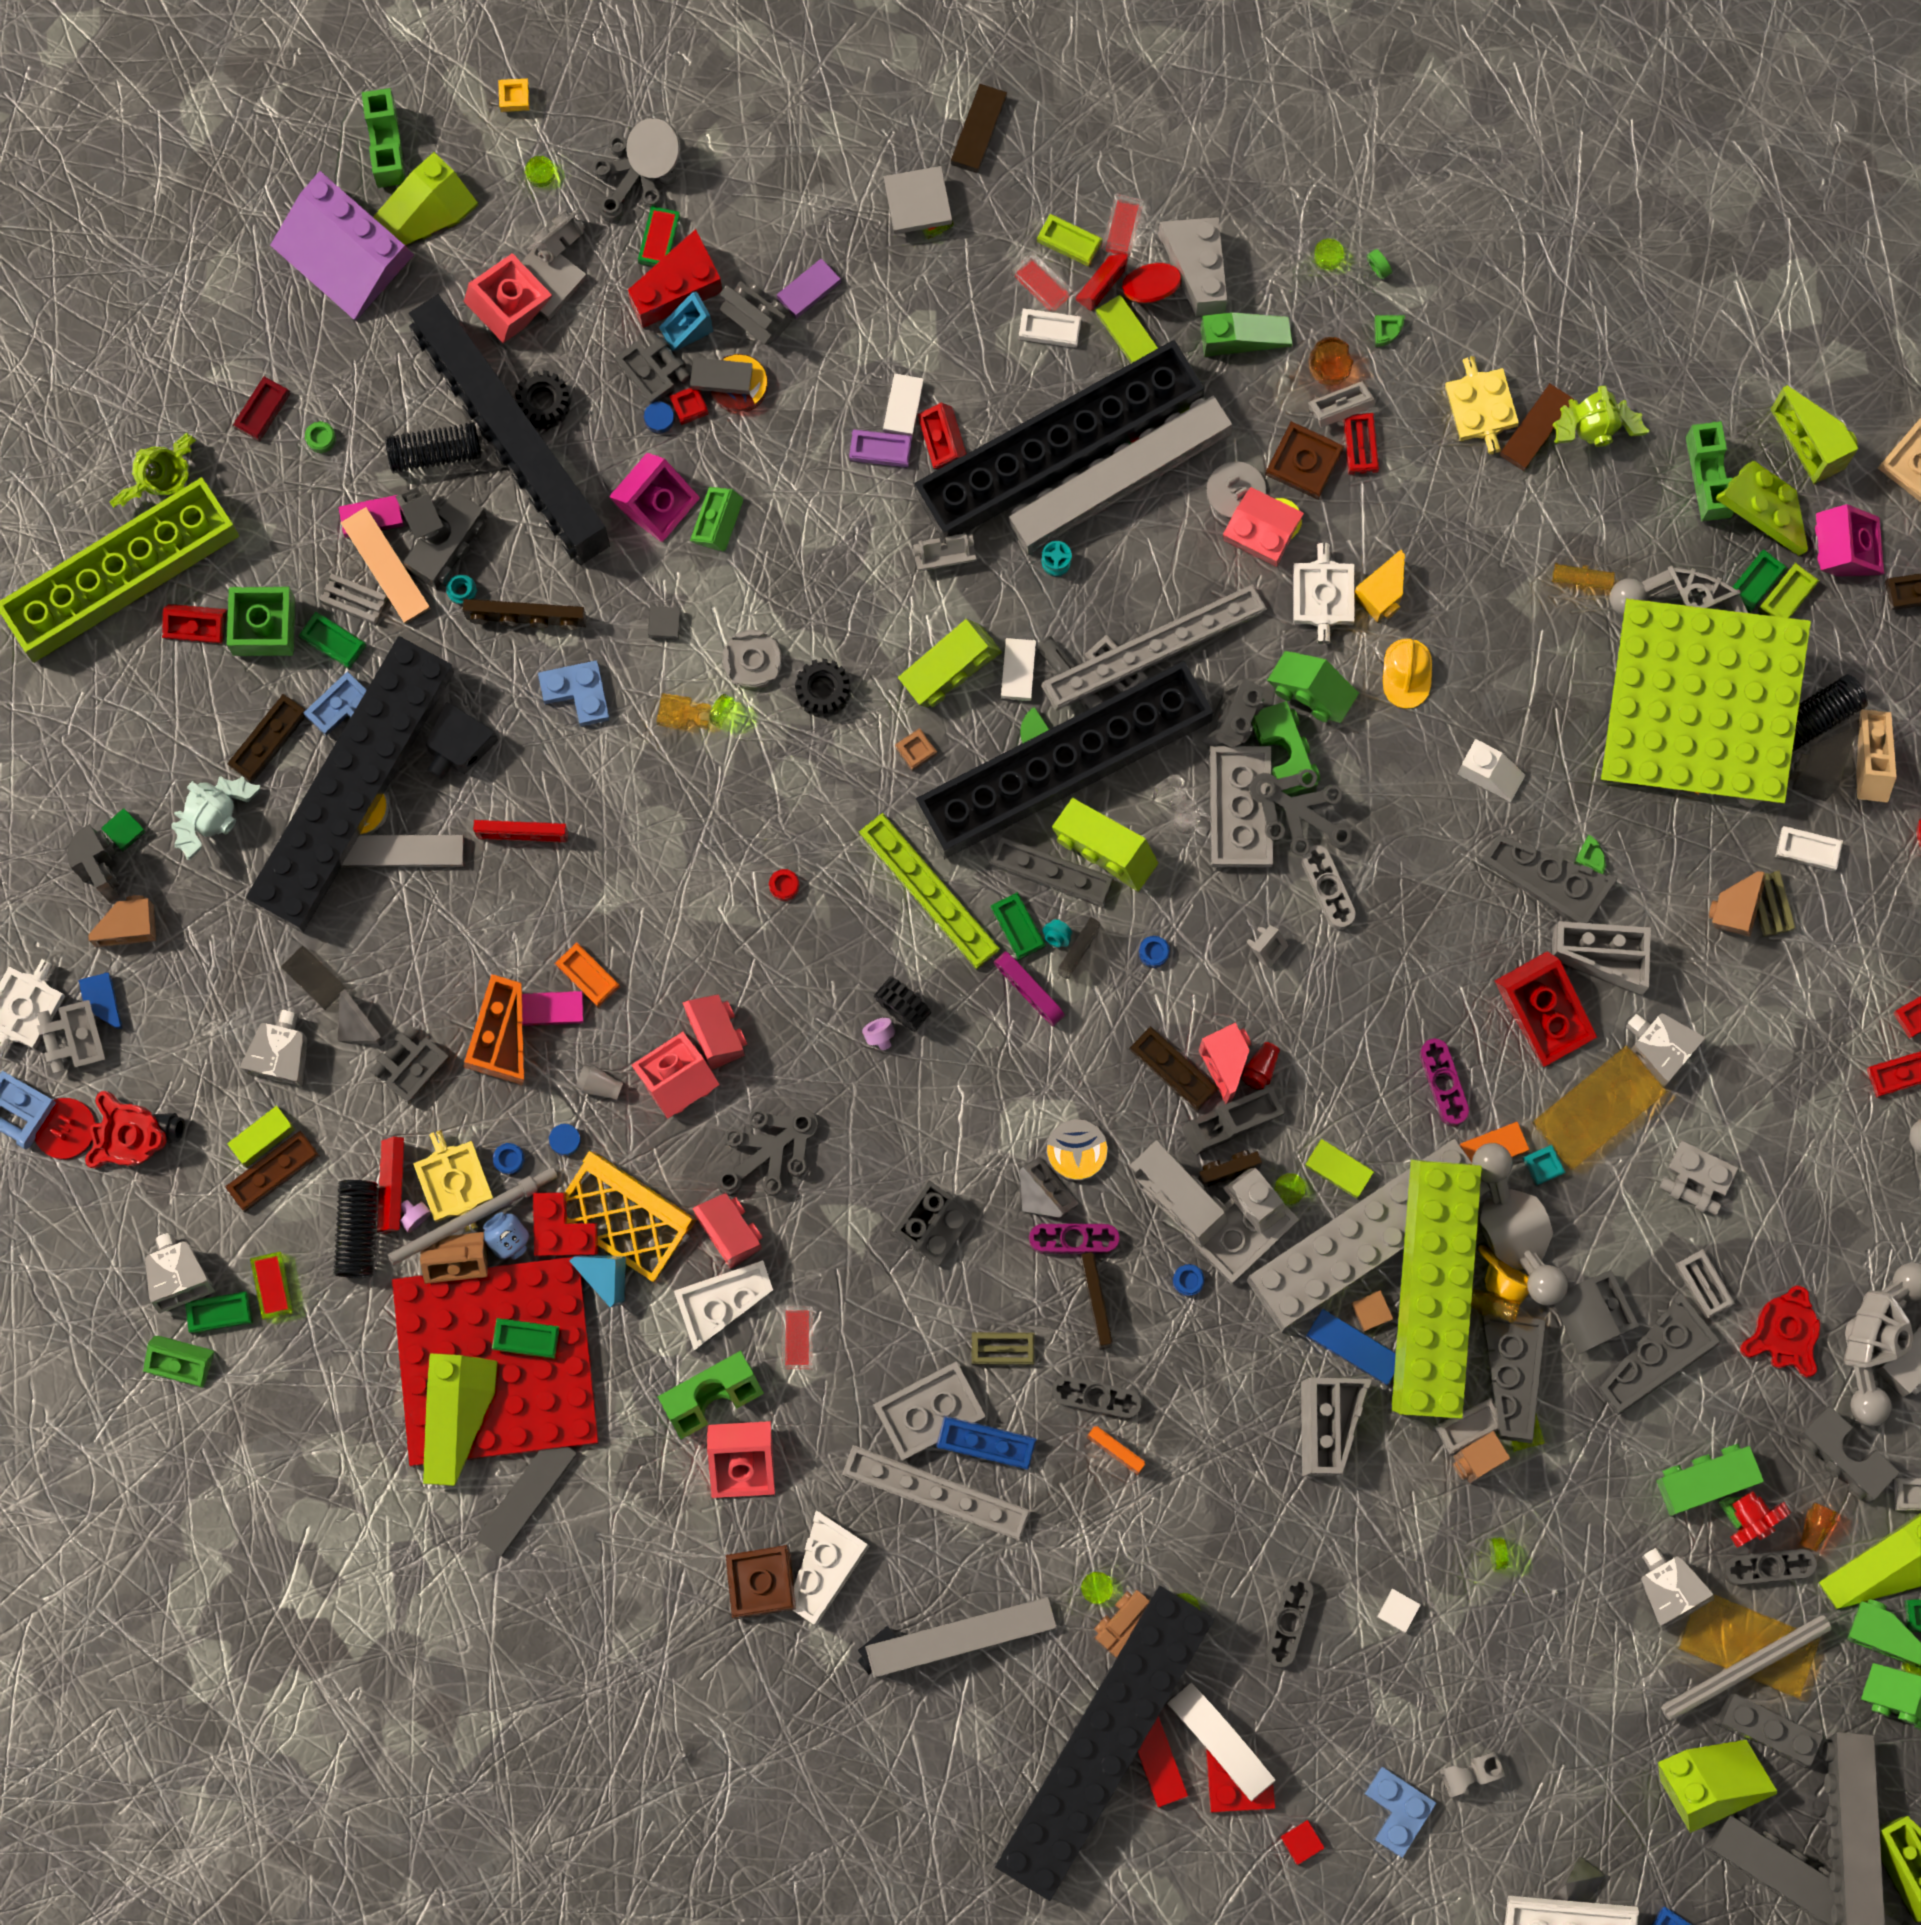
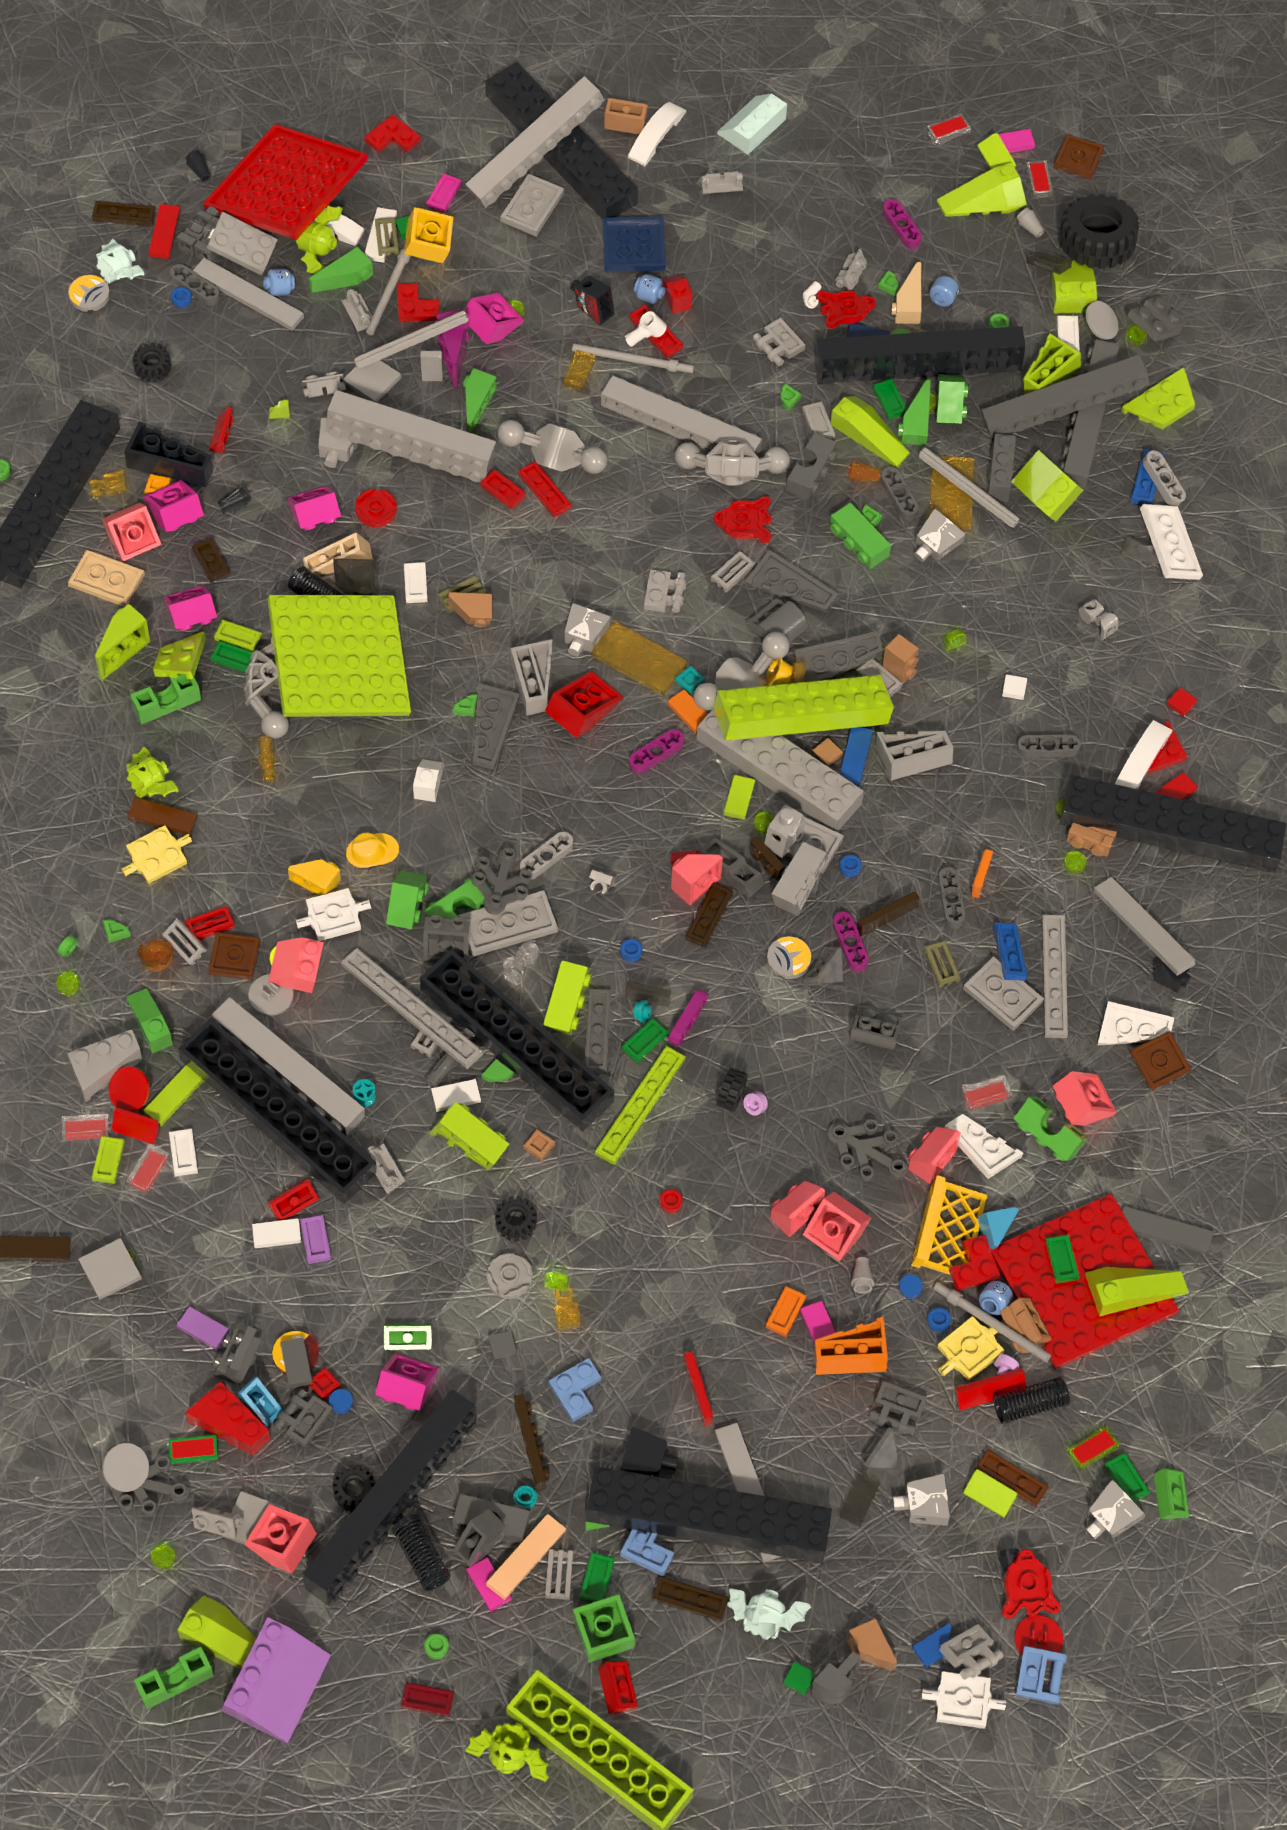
camera: 110 degrees left, 15 degrees down
yellow plate [498,78,530,112] -> none
medium blue plate [1364,1767,1436,1858] -> none
red plant [1730,1491,1792,1548] -> none

